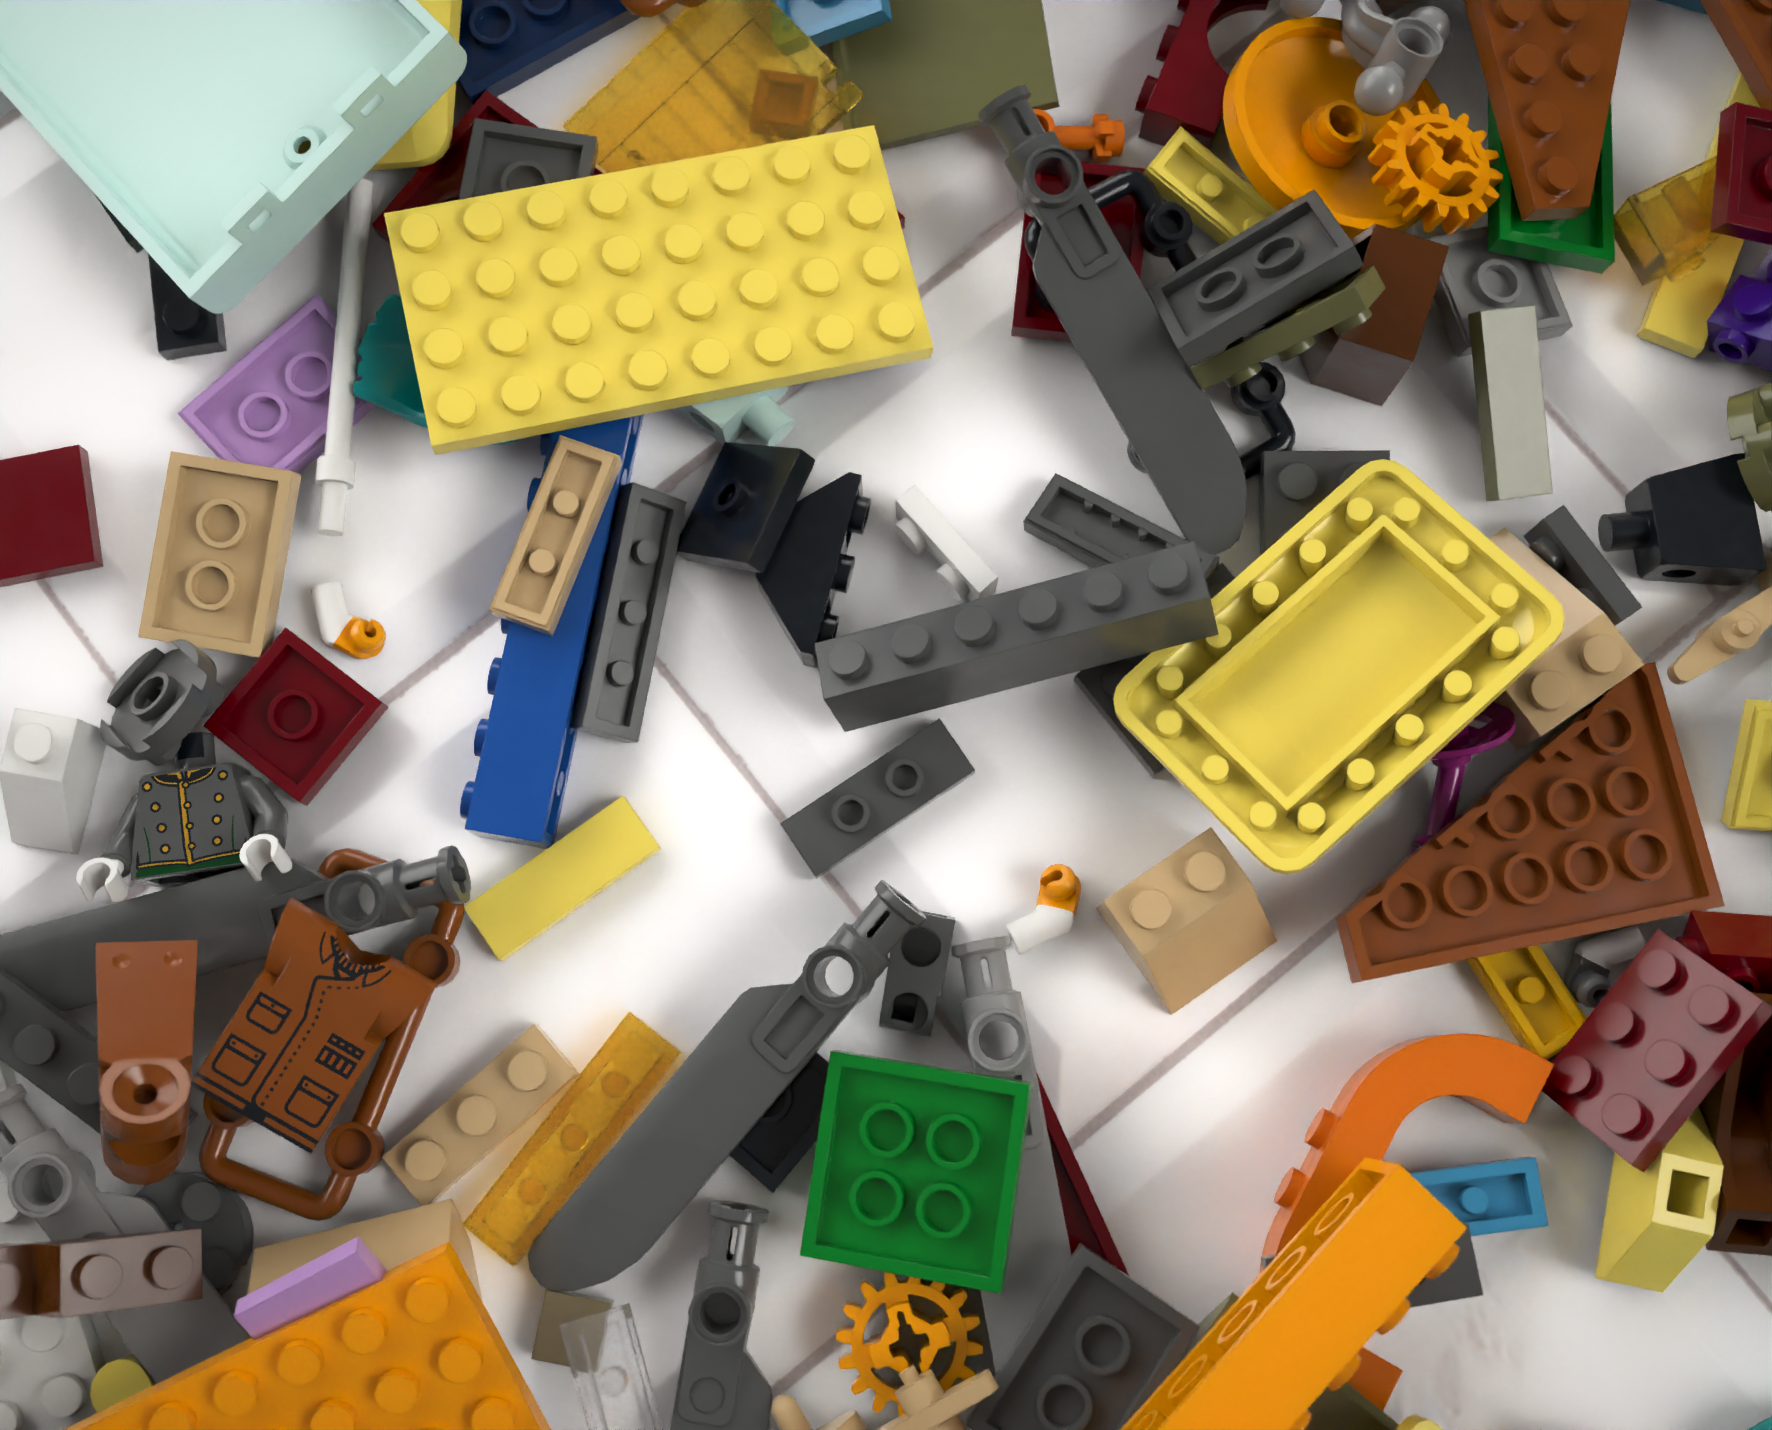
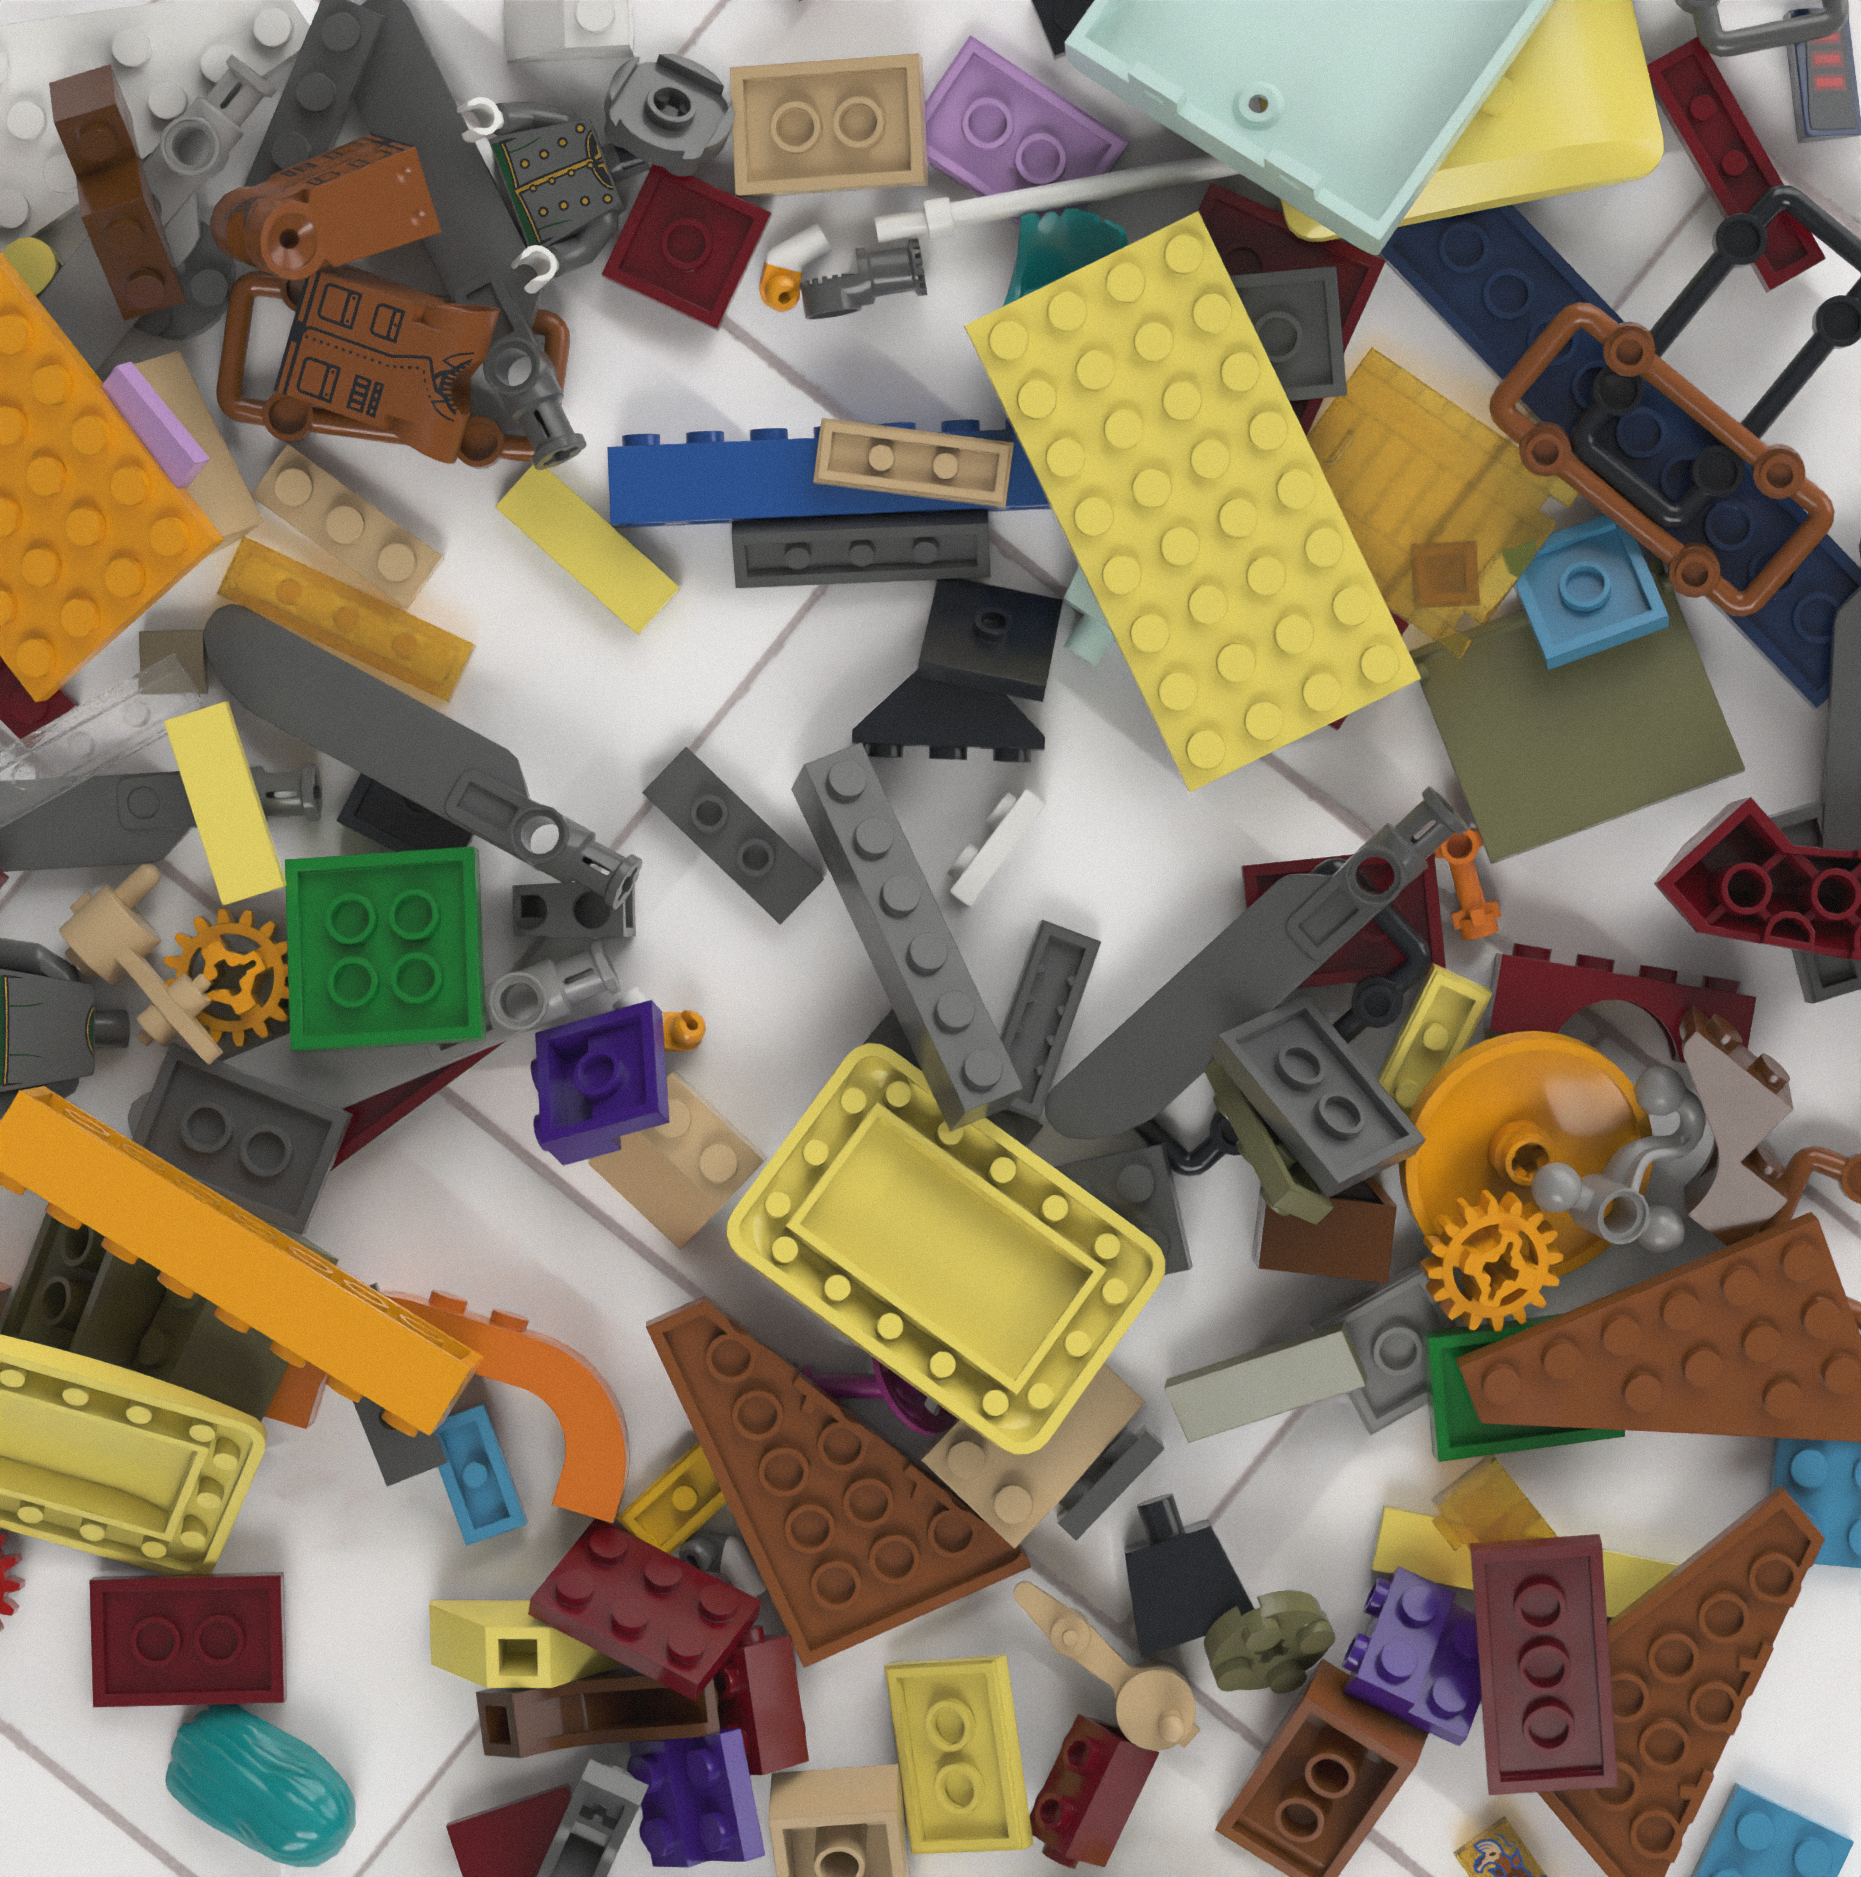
camera: 75 degrees right, 10 degrees up
none -> light yellow tile [164,702,287,906]
none -> dark purple plate [530,1000,670,1166]
none -> dark grey connector [800,238,928,320]

